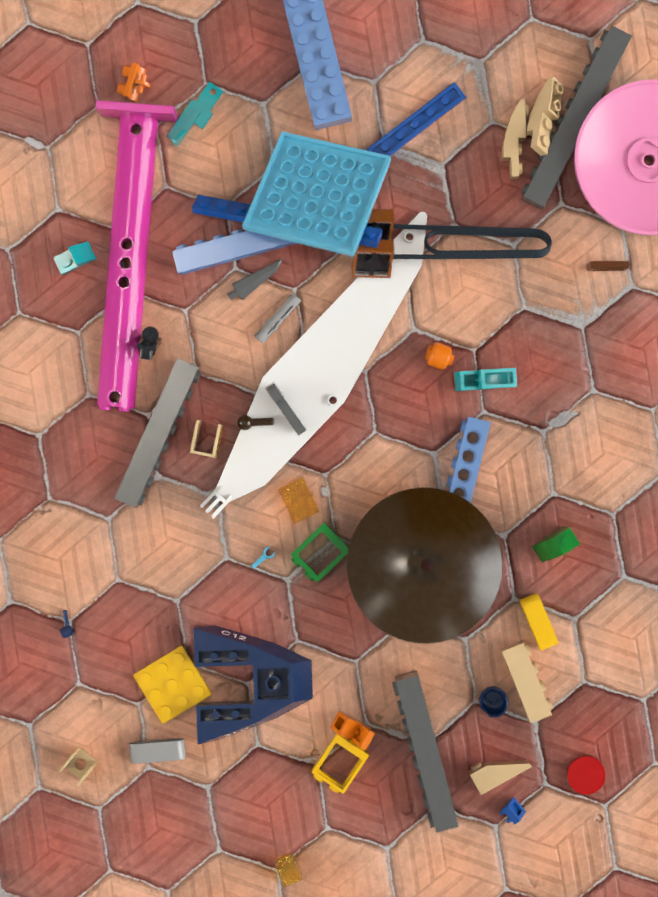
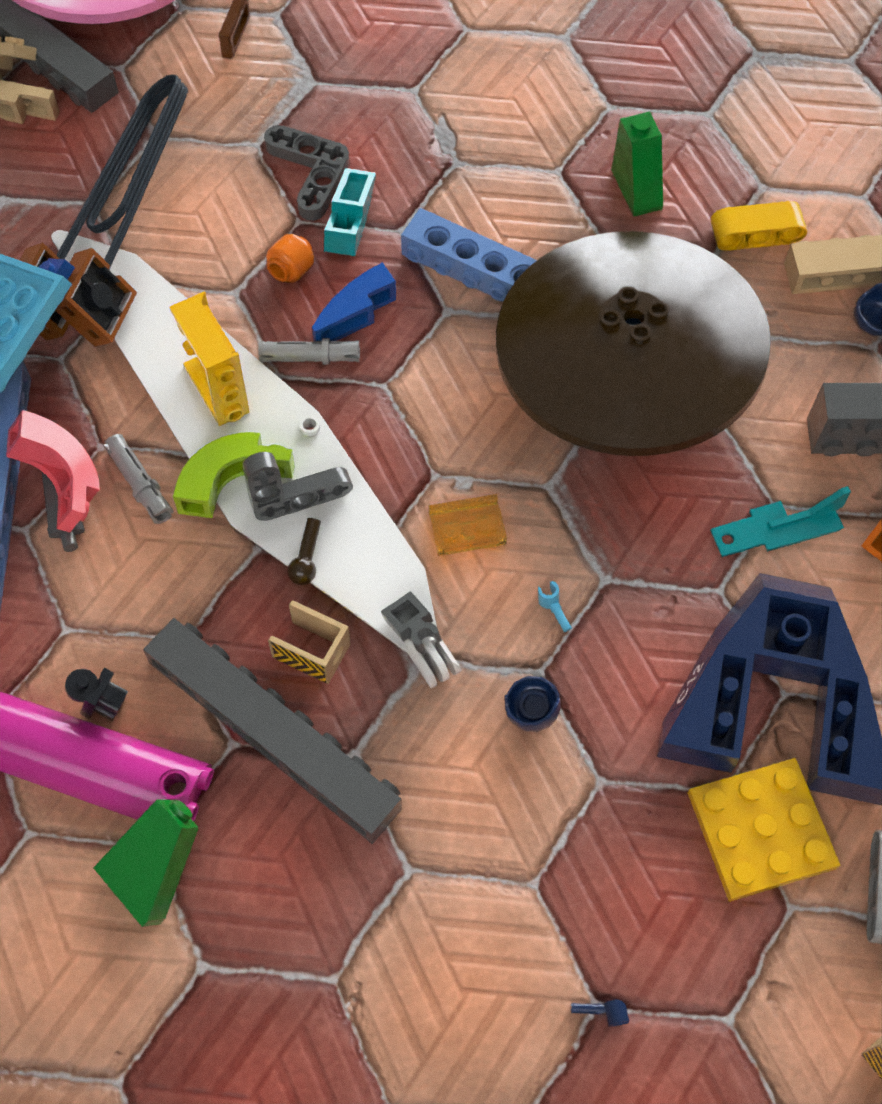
camera: 75 degrees left, 25 degrees down
green window [291,522,349,582] -> none
none -> coral arch [6,410,100,533]
none -> green slope [93,799,199,927]
none -> yellow window [169,291,250,426]
none -> lime arch [173,432,295,518]
none -> light grey pin [258,338,360,365]
none -> dark grey beam [264,125,350,221]
none -> blue slope [312,262,396,342]
none -> dark grey plate [381,591,442,654]
none -> dark blue hair [504,676,561,732]
none -> teal piece [710,486,851,557]

